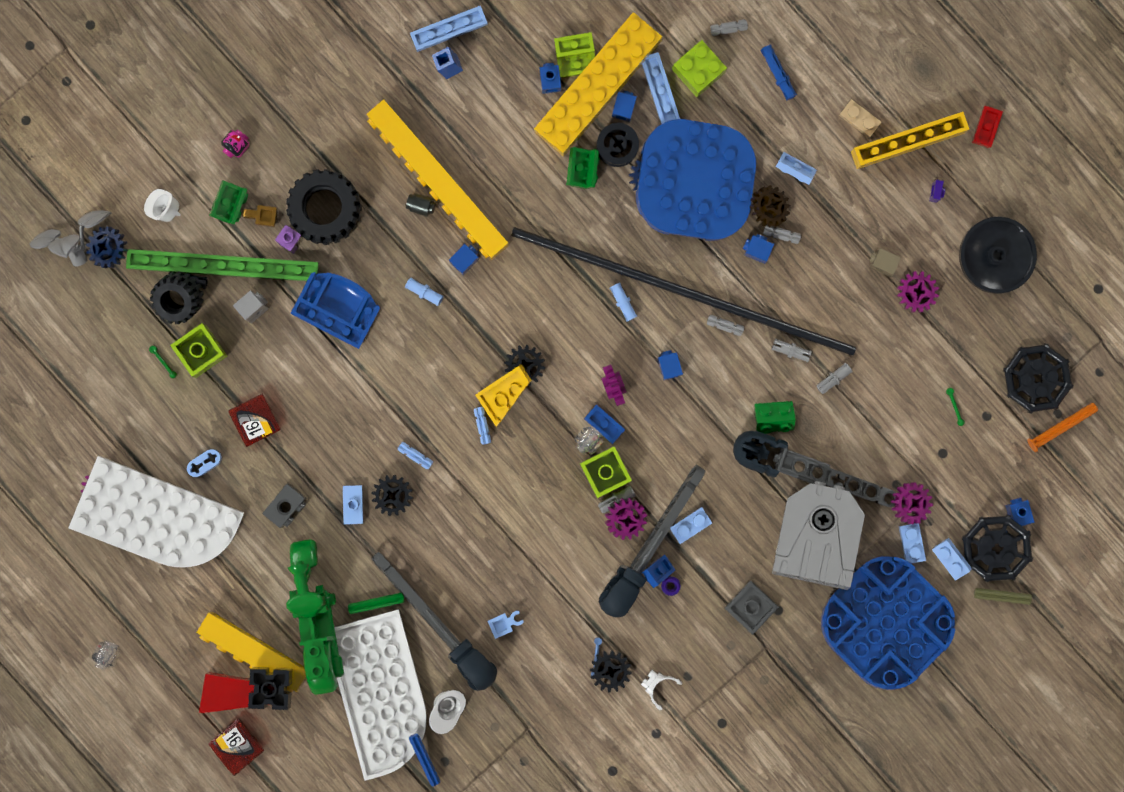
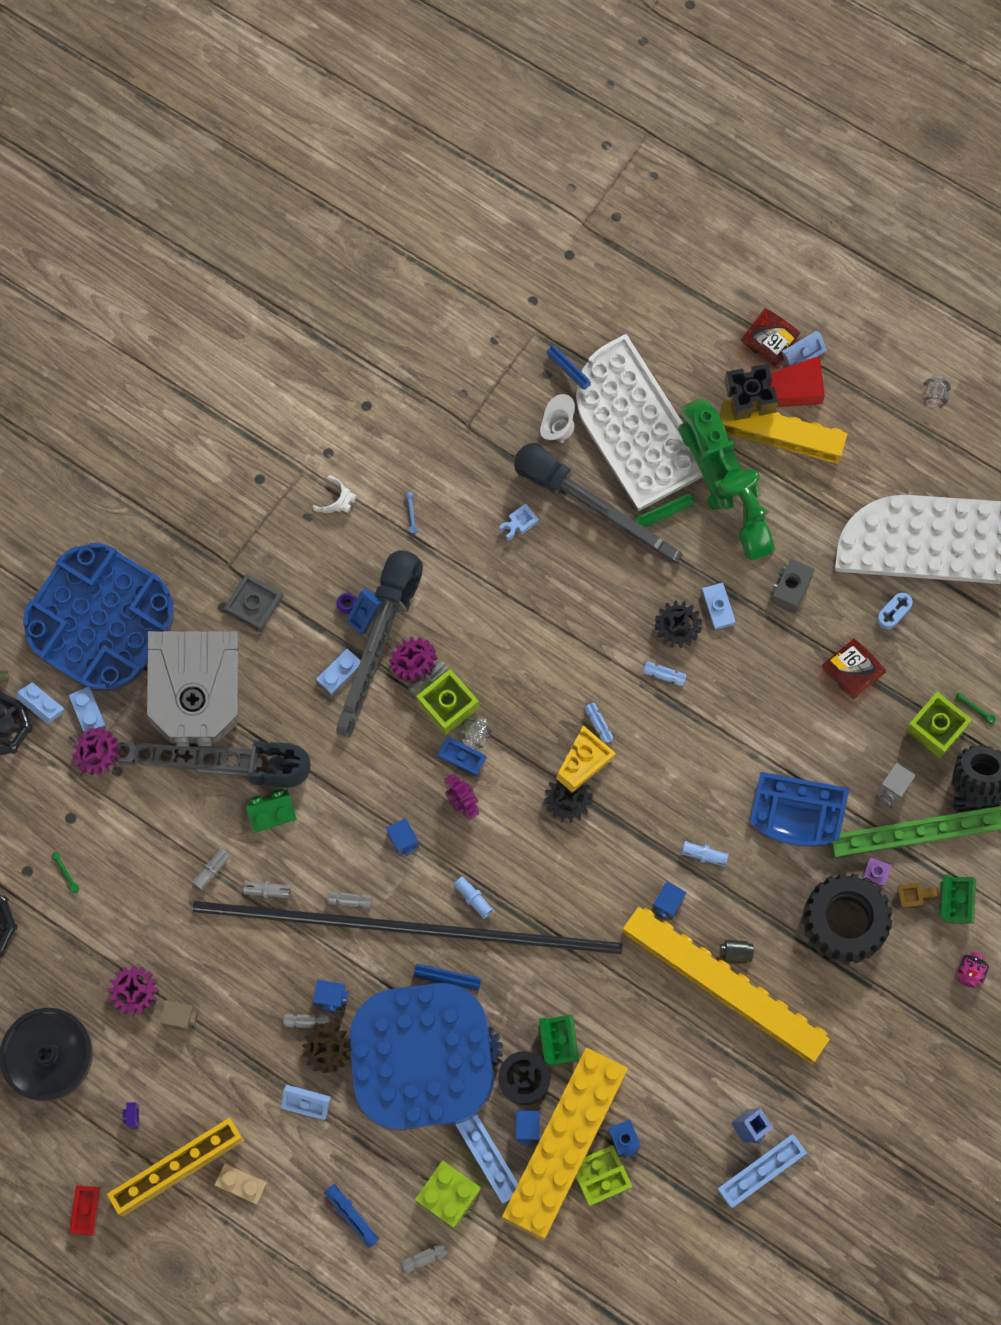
camera: 170 degrees right, 15 degrees down
black gear [590,650,632,693] -> none
none -> blue axle [414,964,481,991]
none -> light blue plate [782,331,827,367]

